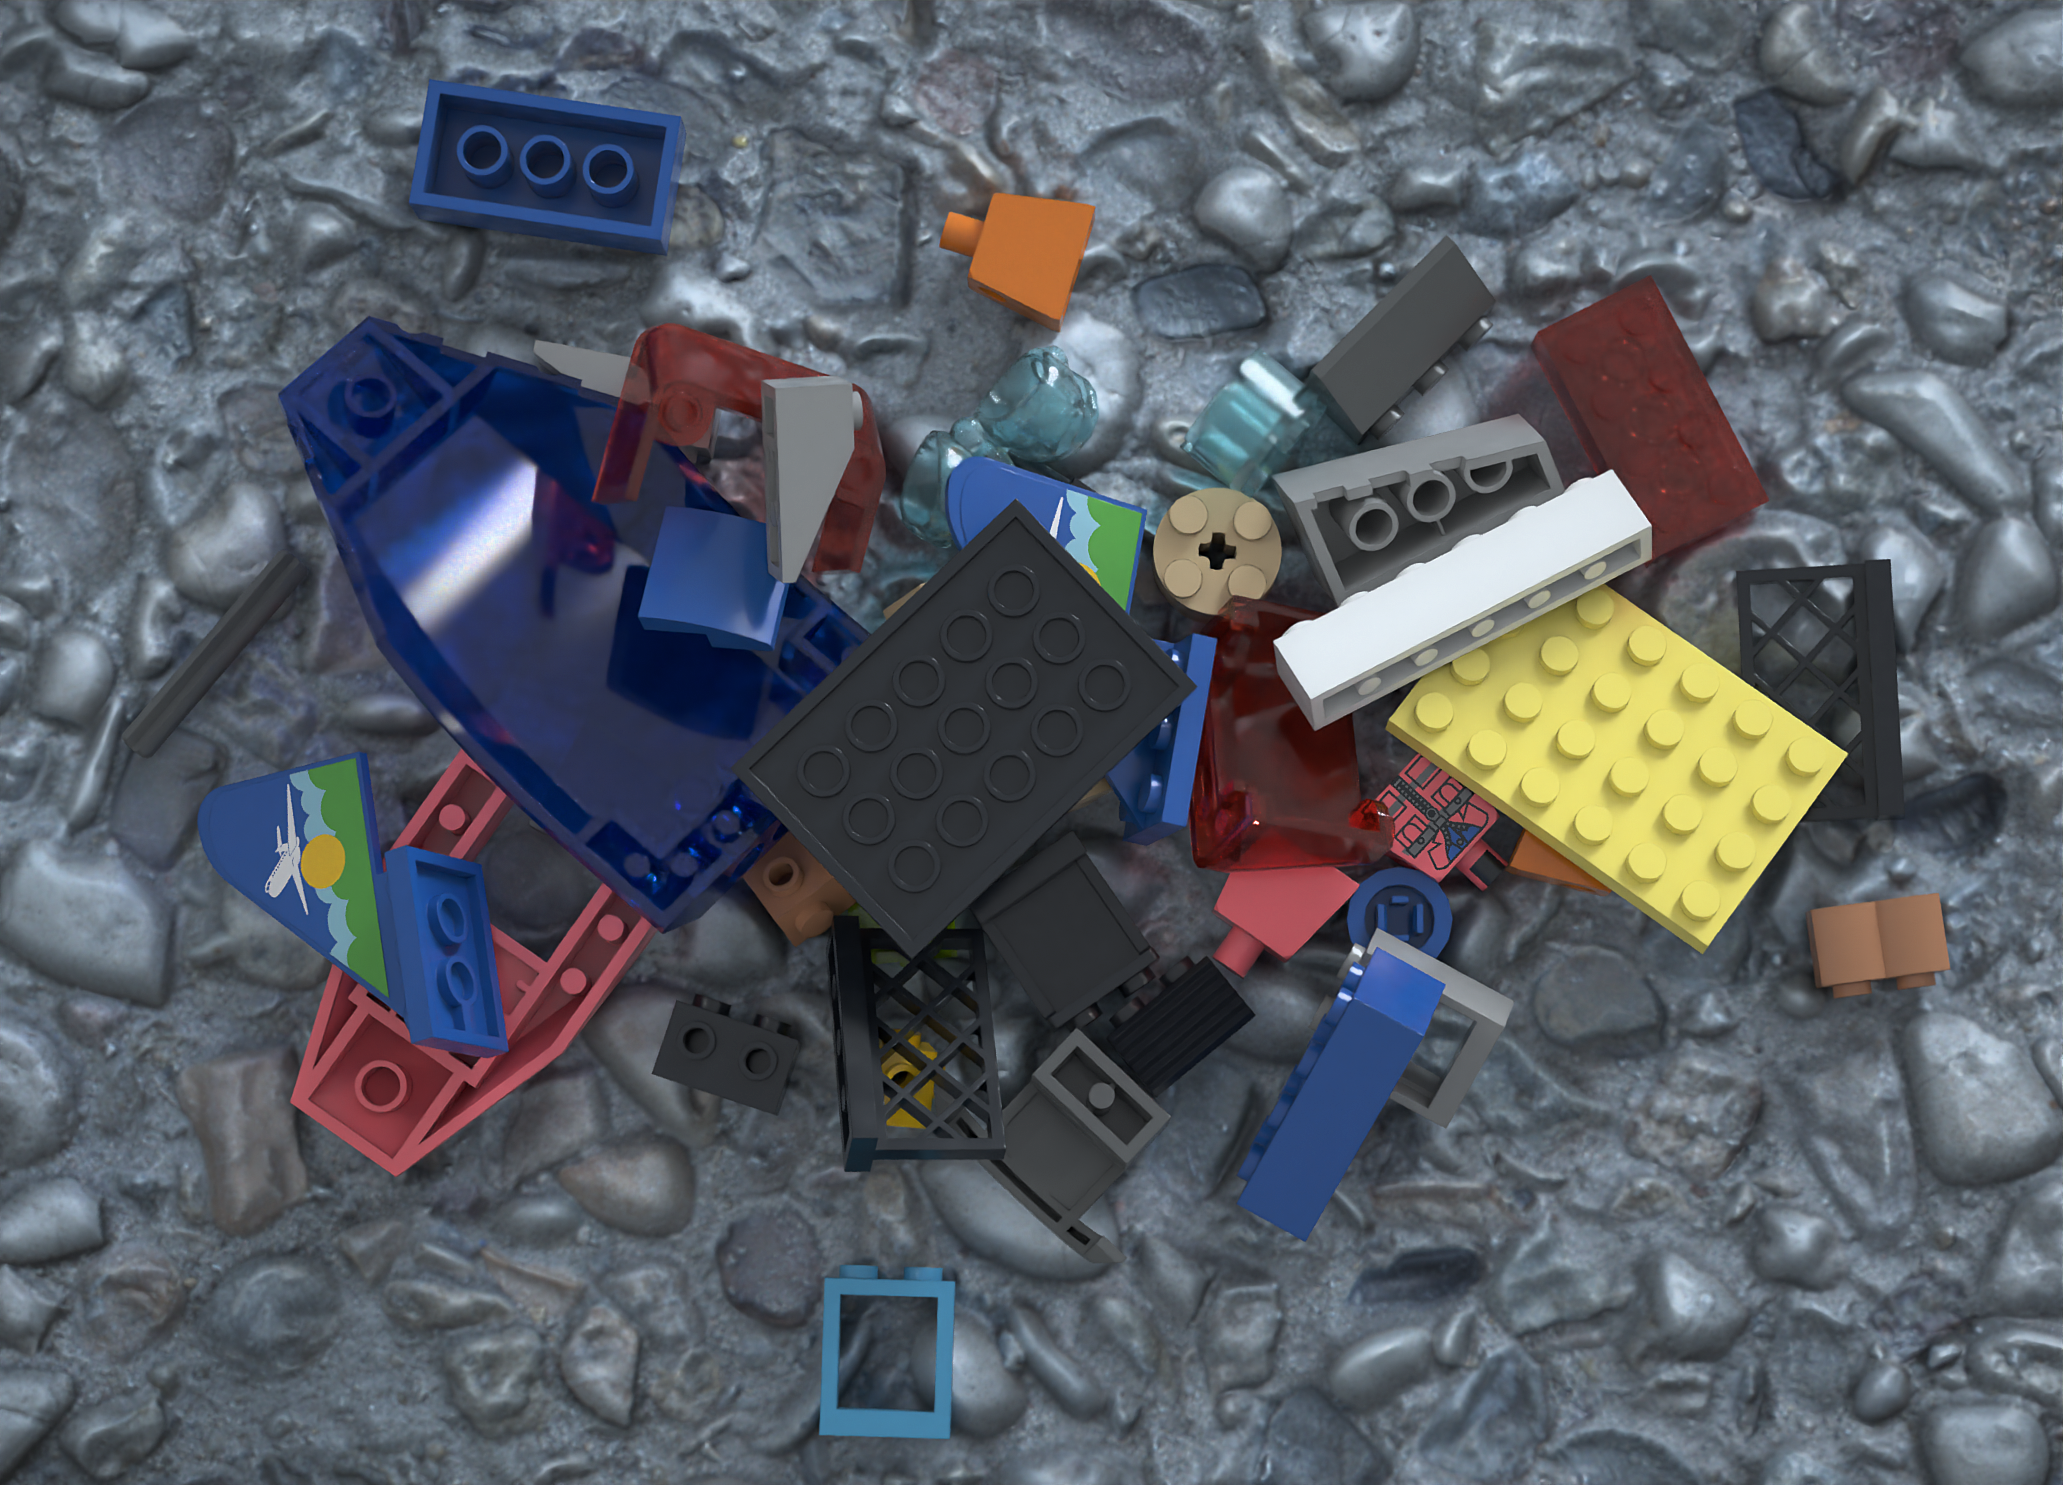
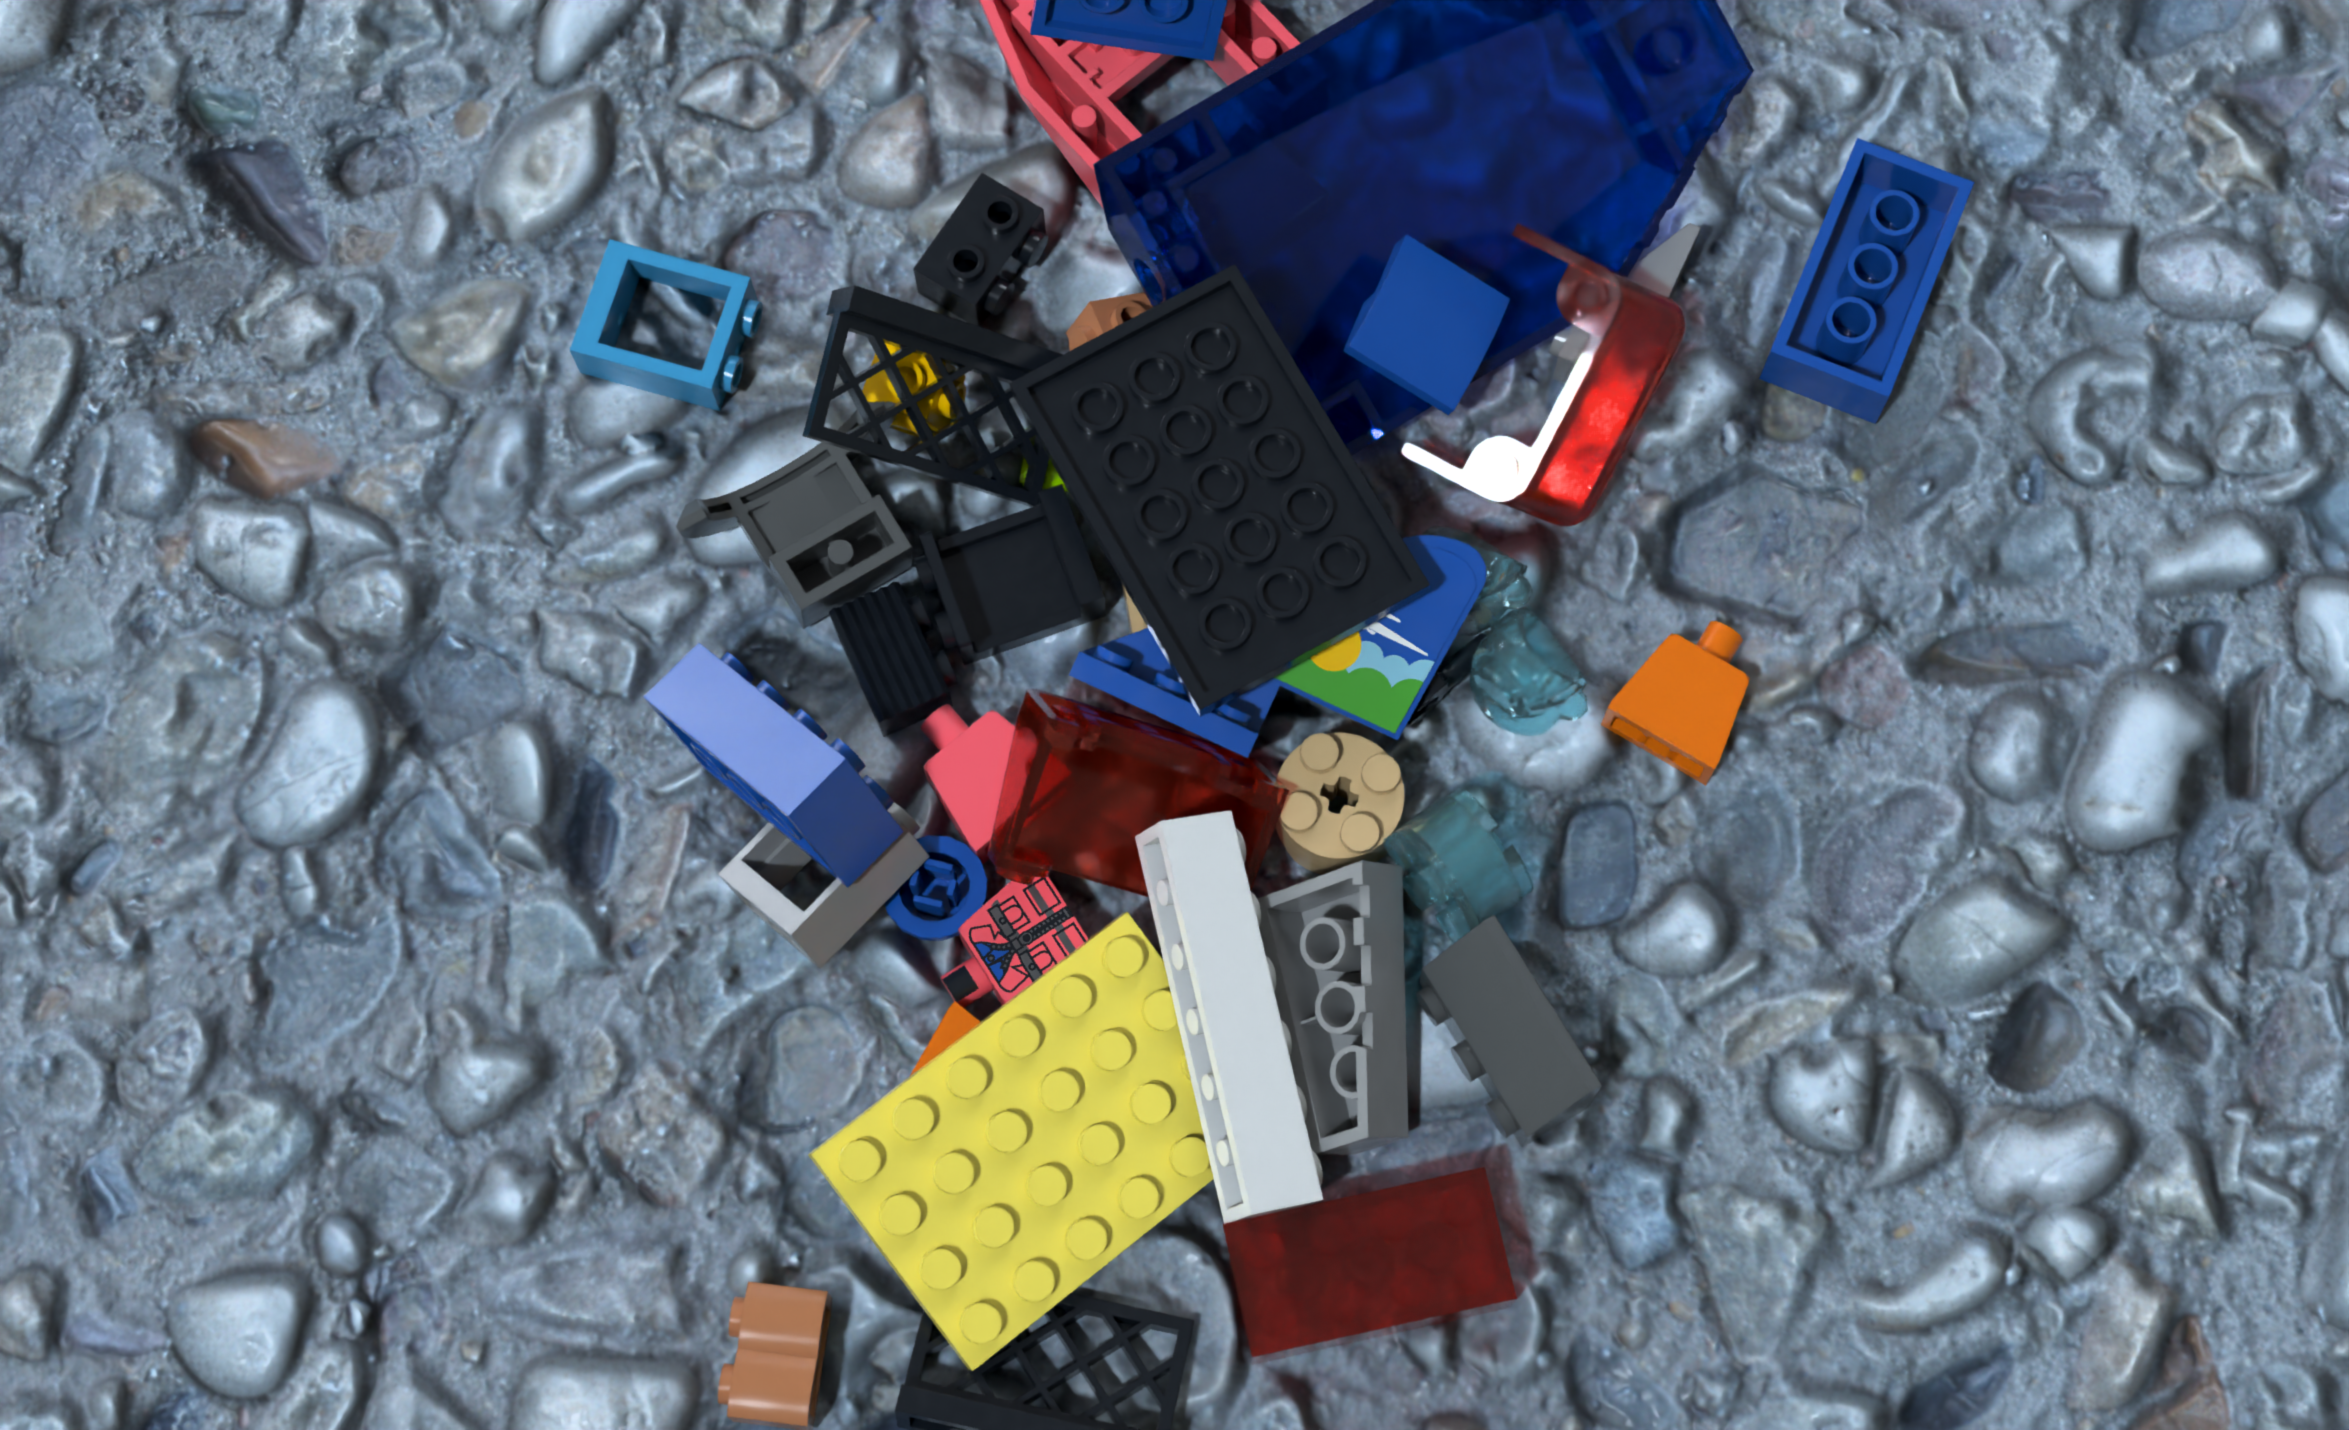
camera: 105 degrees right, 10 degrees down
light grey slope [761,375,863,583] -> none

